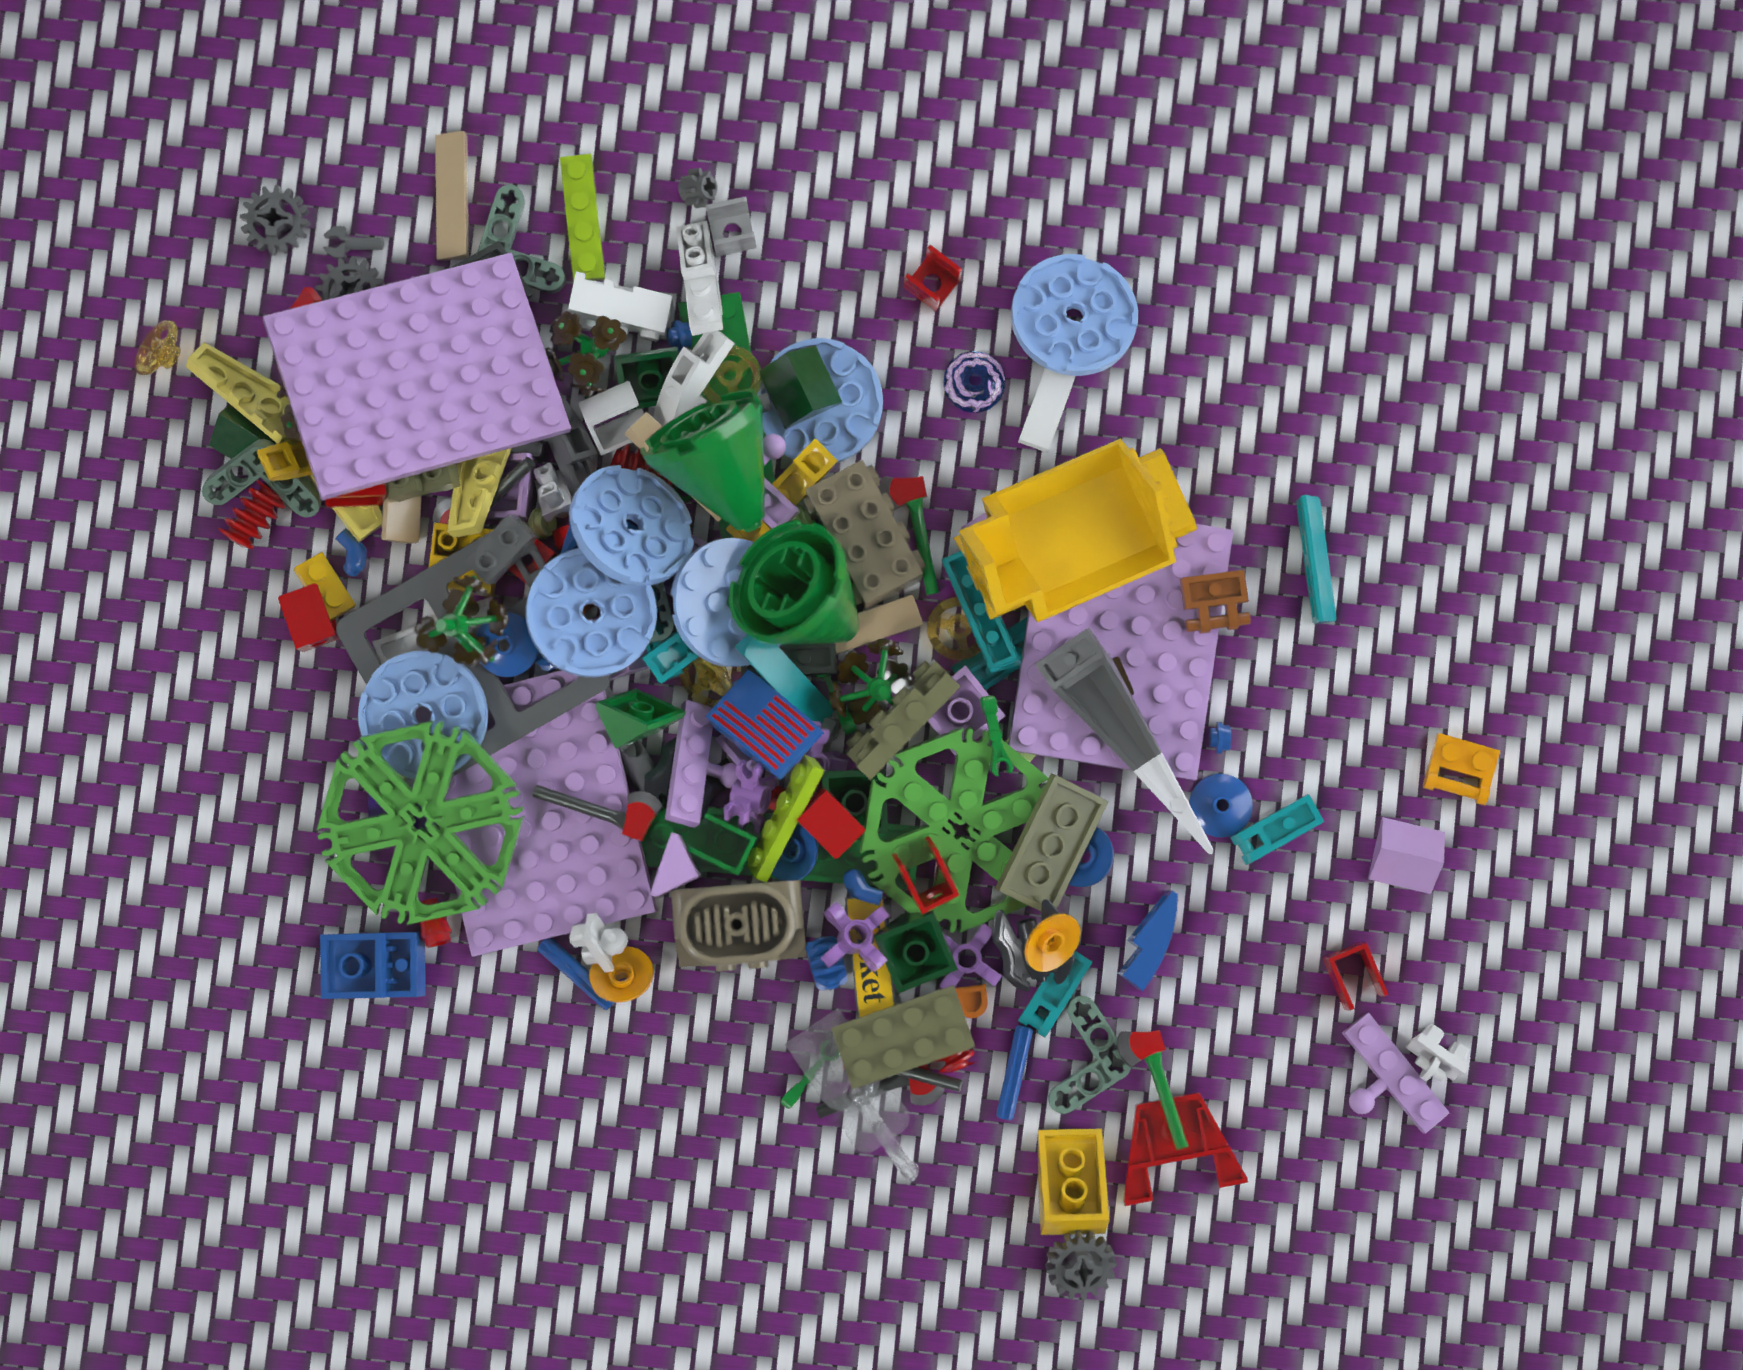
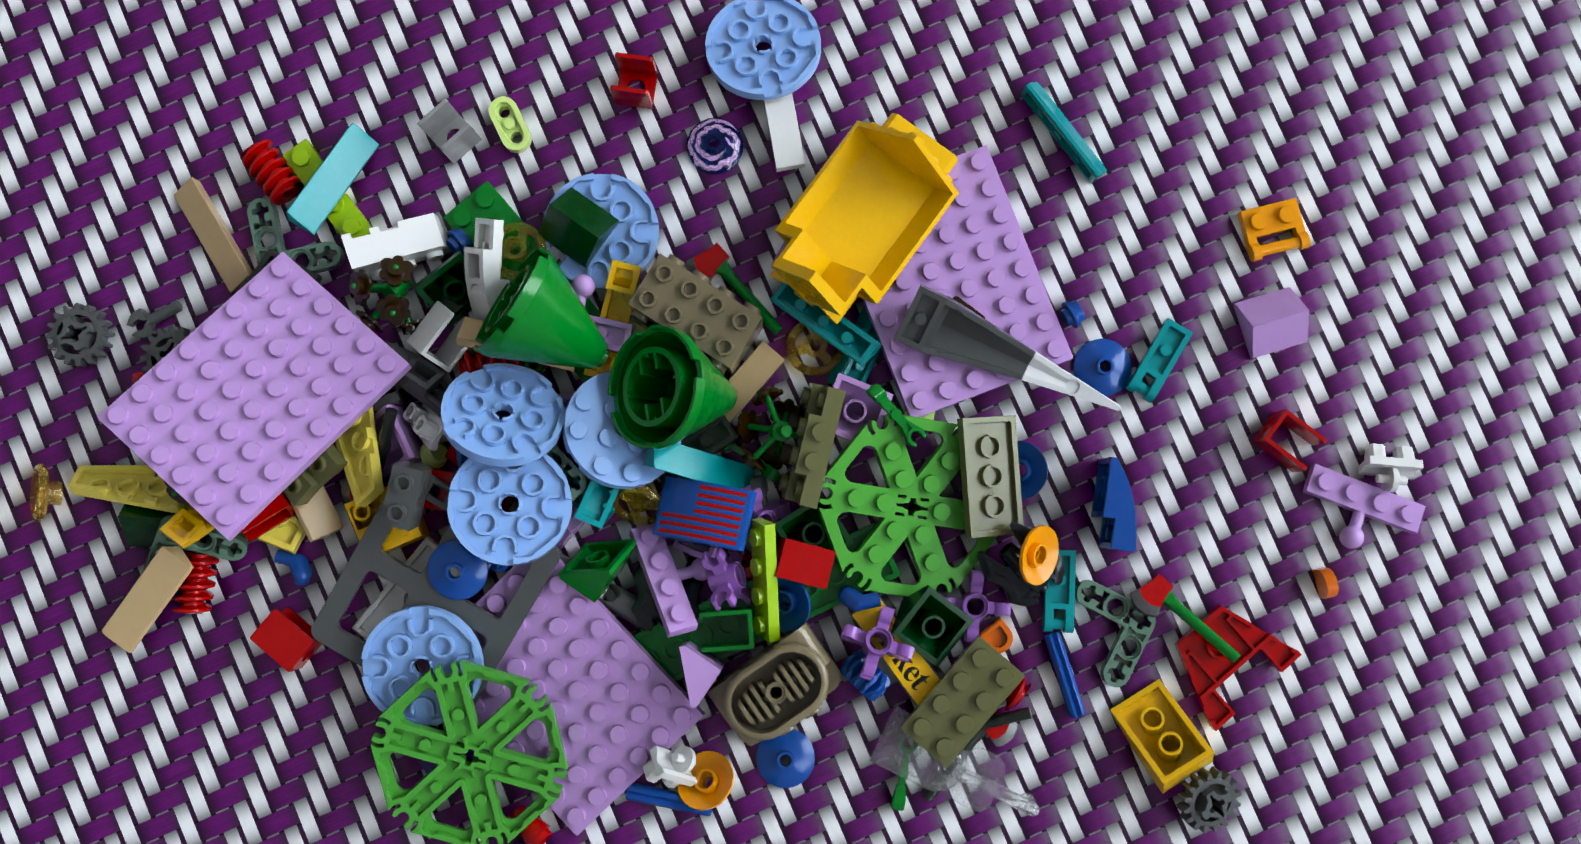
camera: 25 degrees left, 0 degrees up
yellow plate [294,552,356,621] -> none
dark brown plant [414,575,508,668] -> none
piece [532,785,663,842] -> none
white slope [676,221,723,336] -> none
dark grey gear [678,168,718,208] -> none
red piece [892,836,960,914] -> none
dark orange plate [1179,570,1251,634] -> none
none -> tan slope [102,546,194,653]
none -> red piece [240,139,300,206]
none -> slope [286,123,379,235]
none -> yellowish green plate [489,96,532,153]
none -> blue dish [756,729,815,788]
none -> orange tile [1313,567,1339,599]

